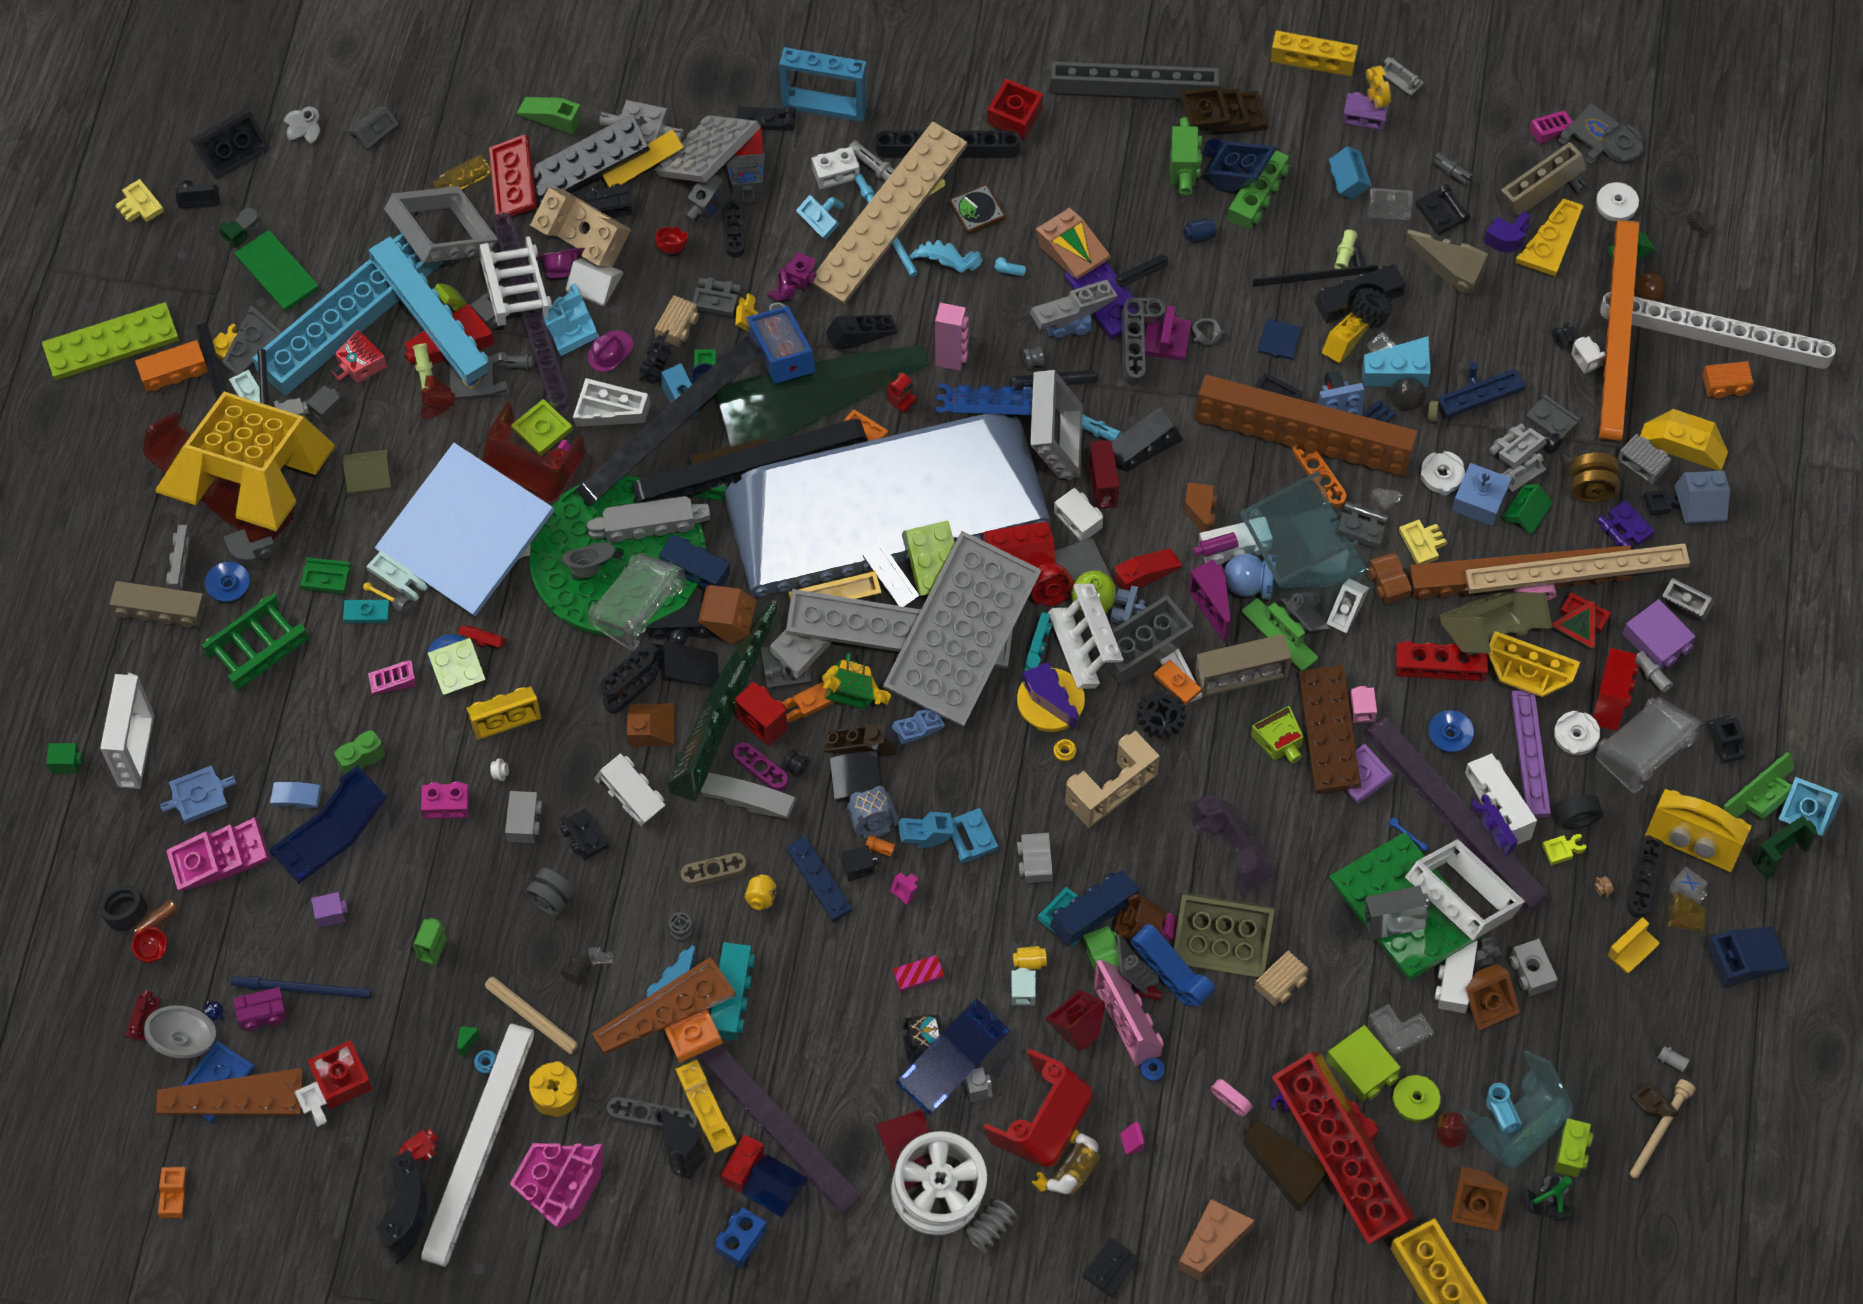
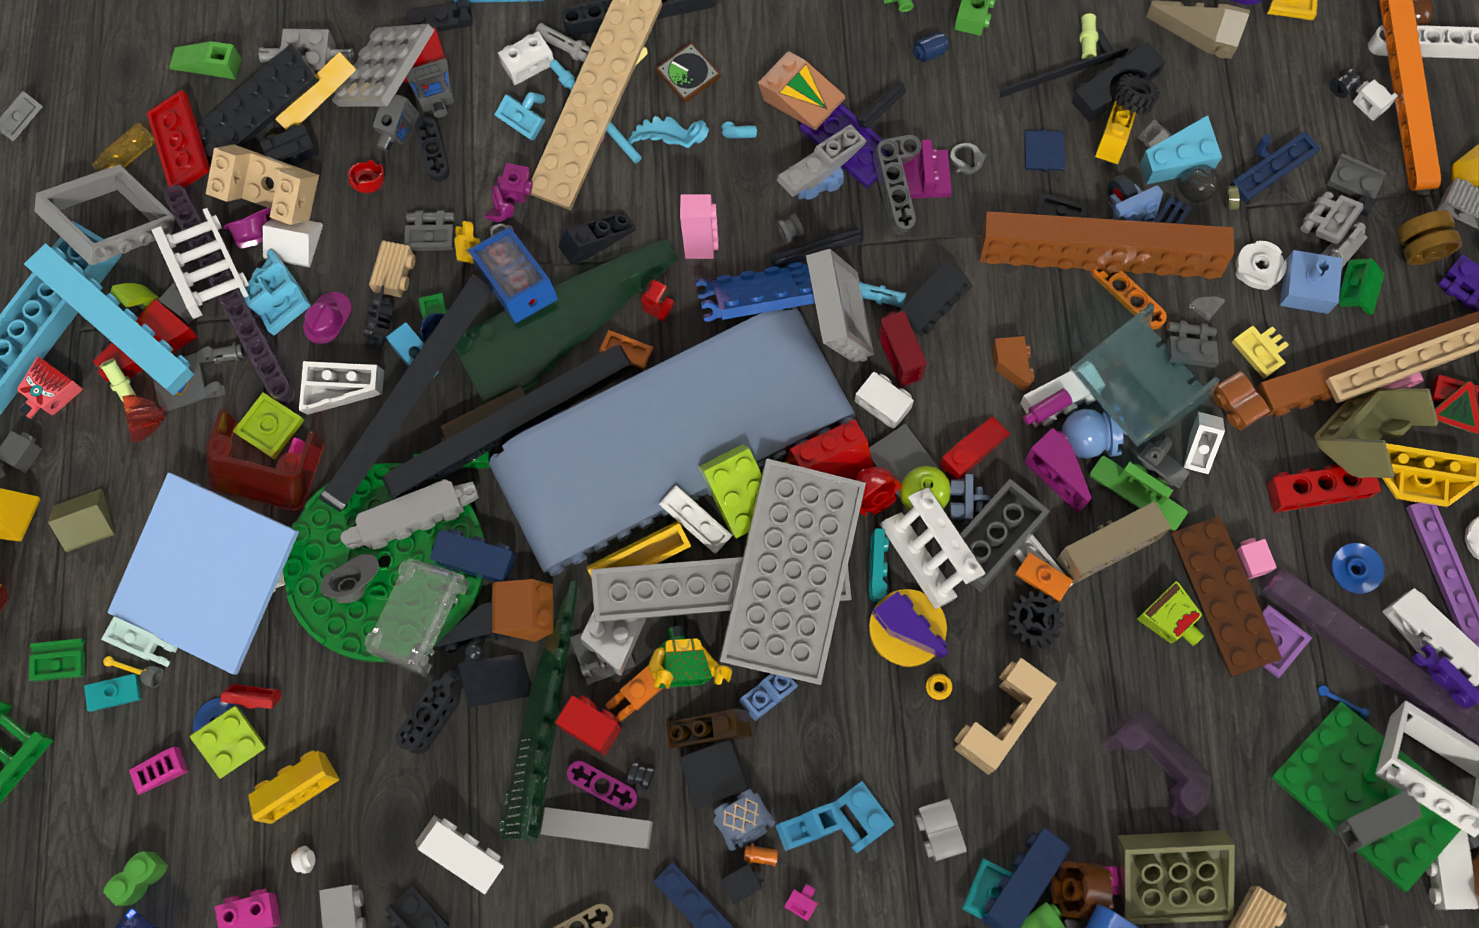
camera: 10 degrees left, 10 degrees up
dark orange slope [627,703,675,747] -> none

